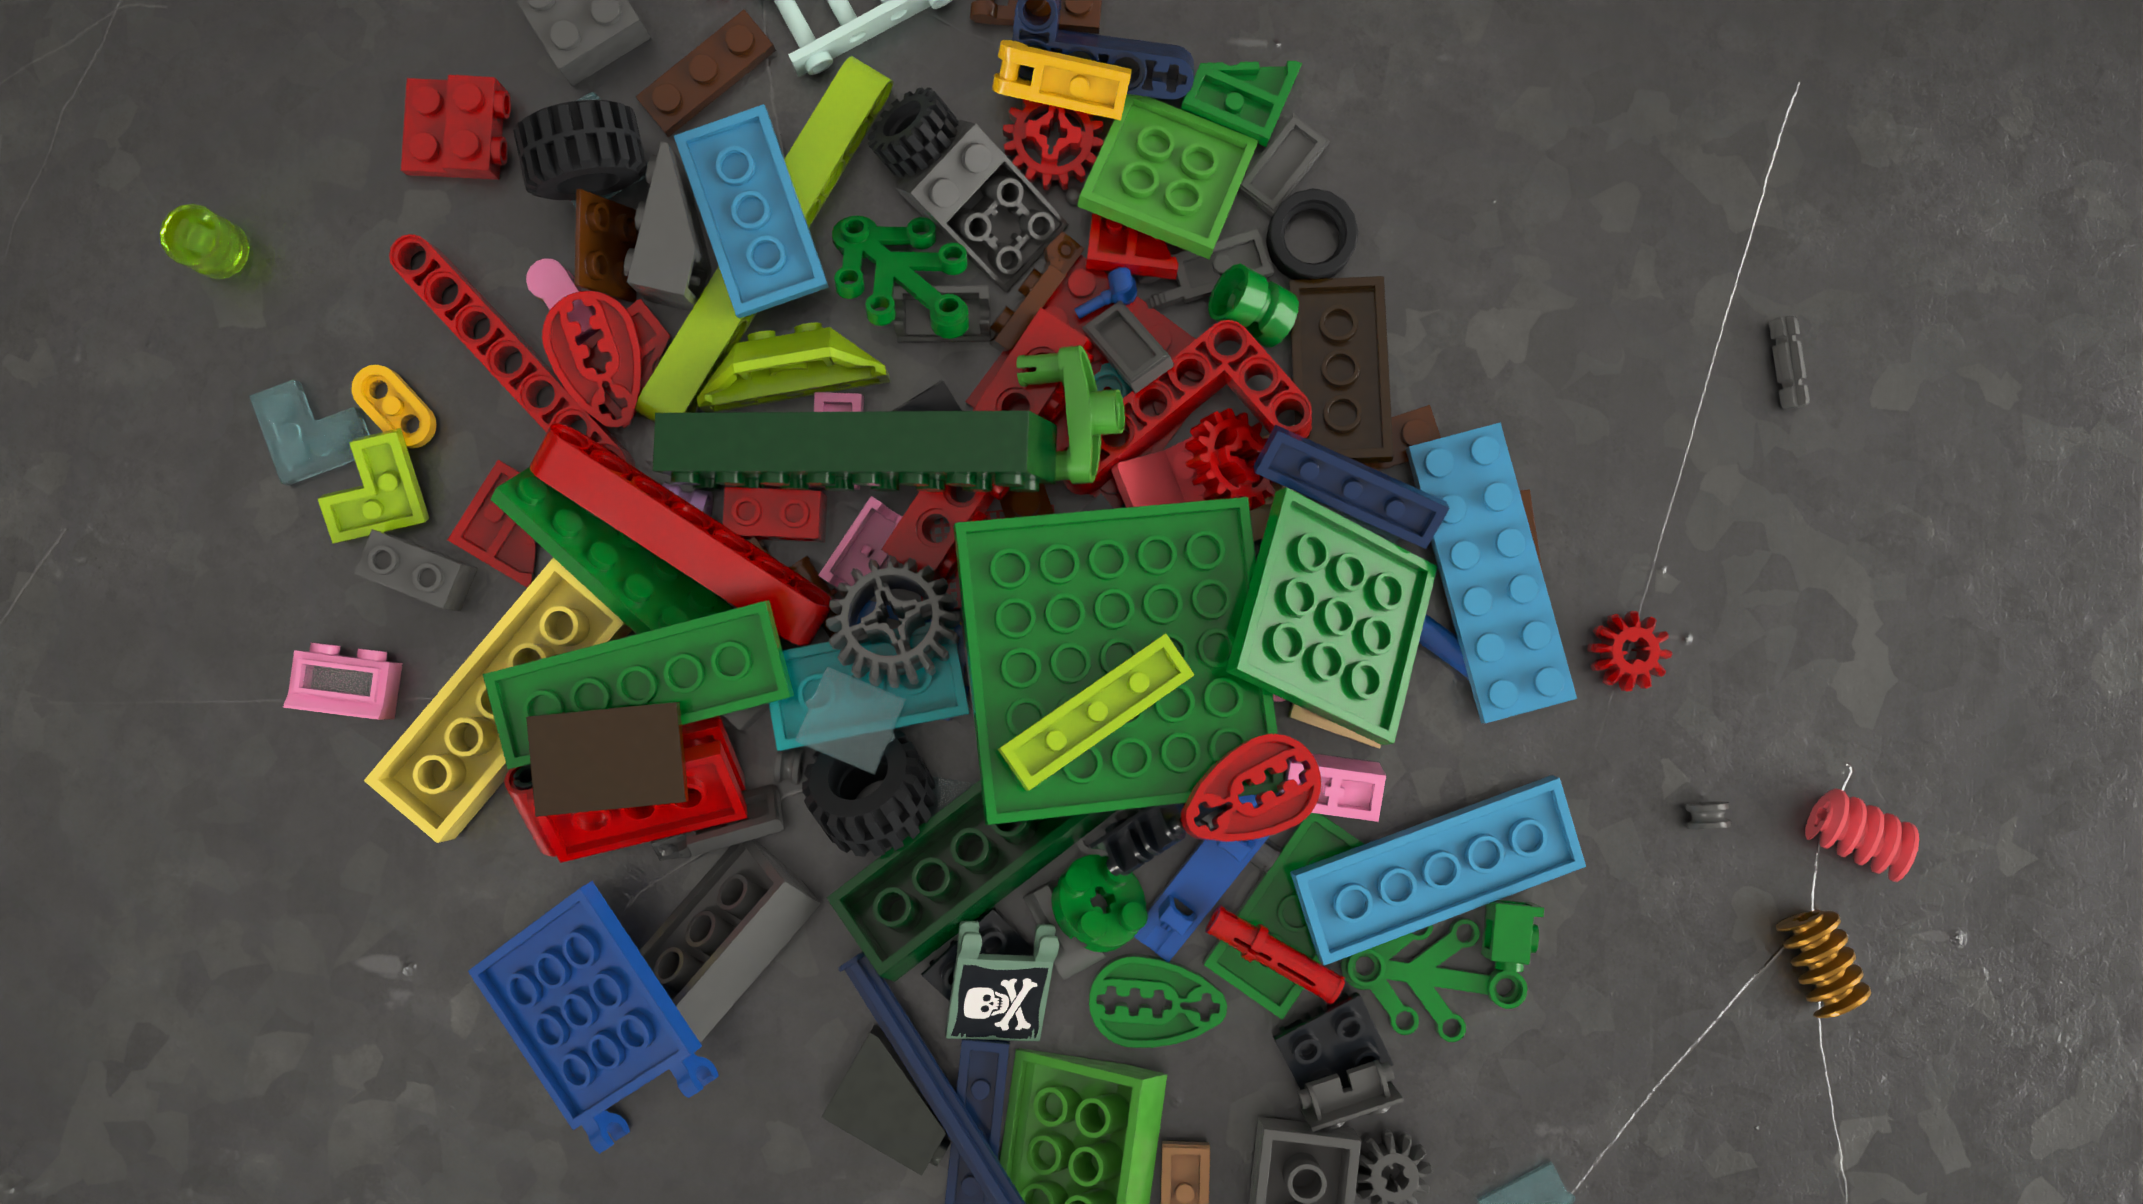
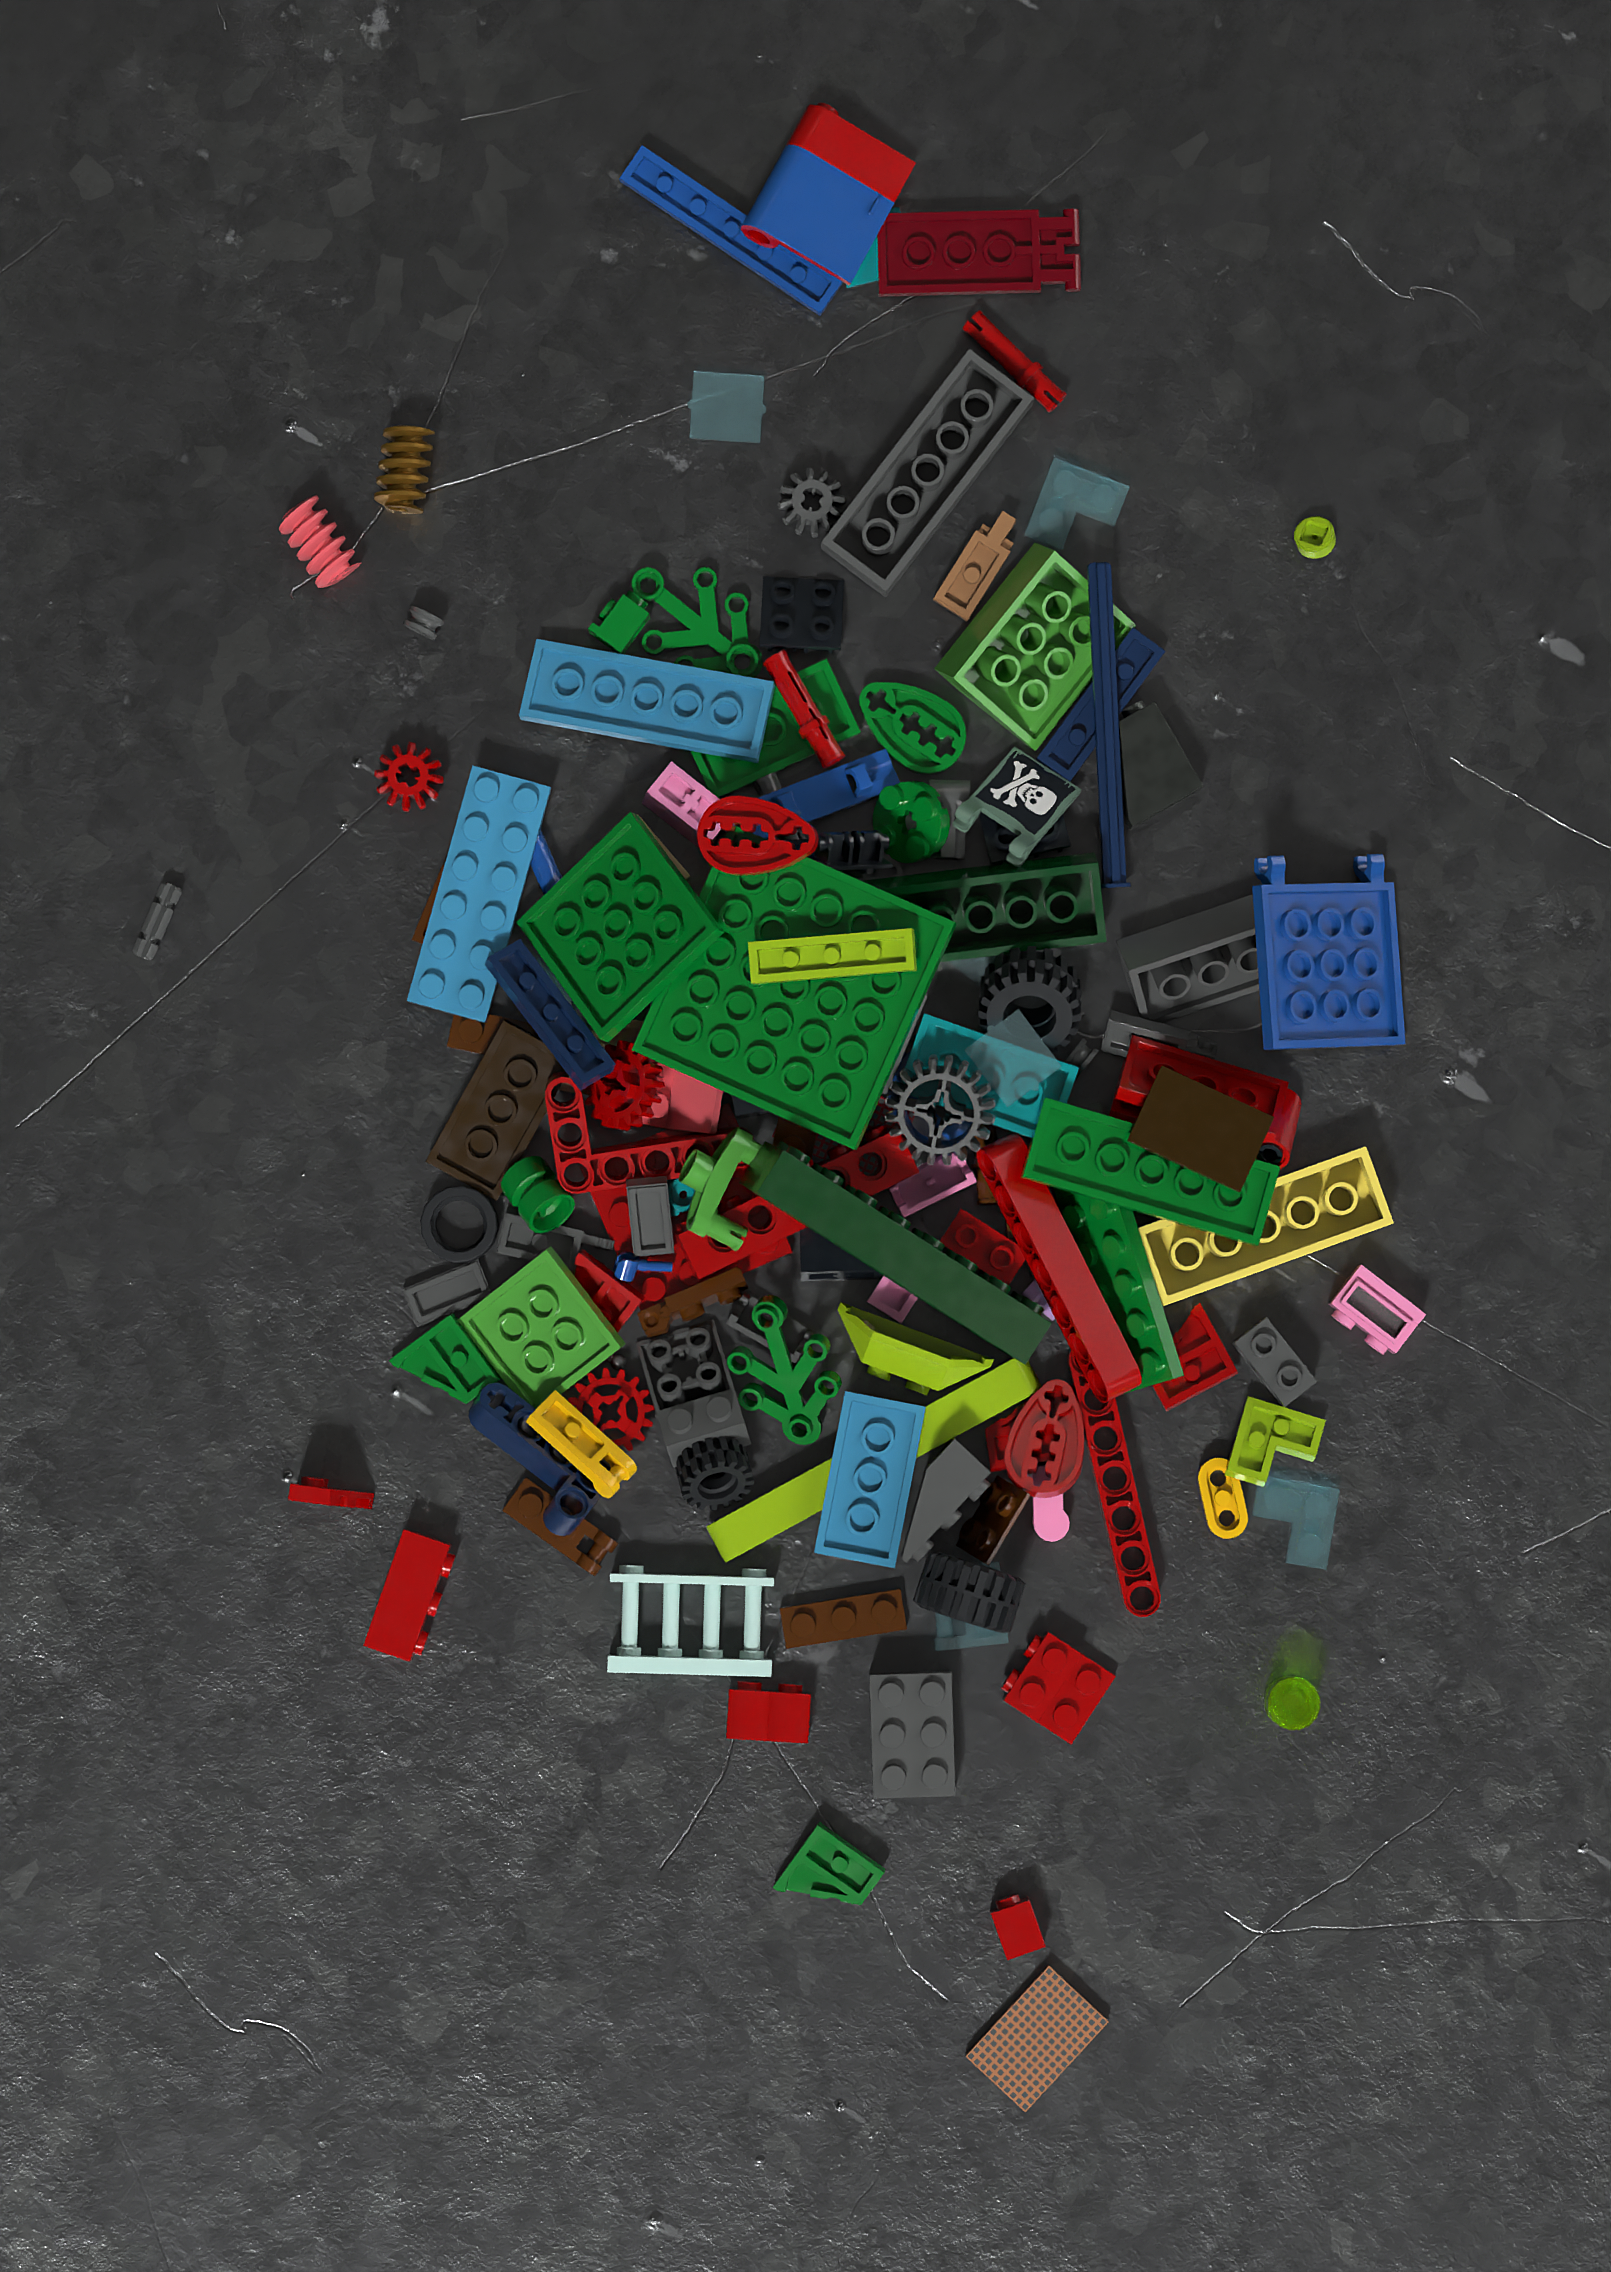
camera: 145 degrees left, 0 degrees up
dark grey hinge [1297,1060,1404,1132] -> none

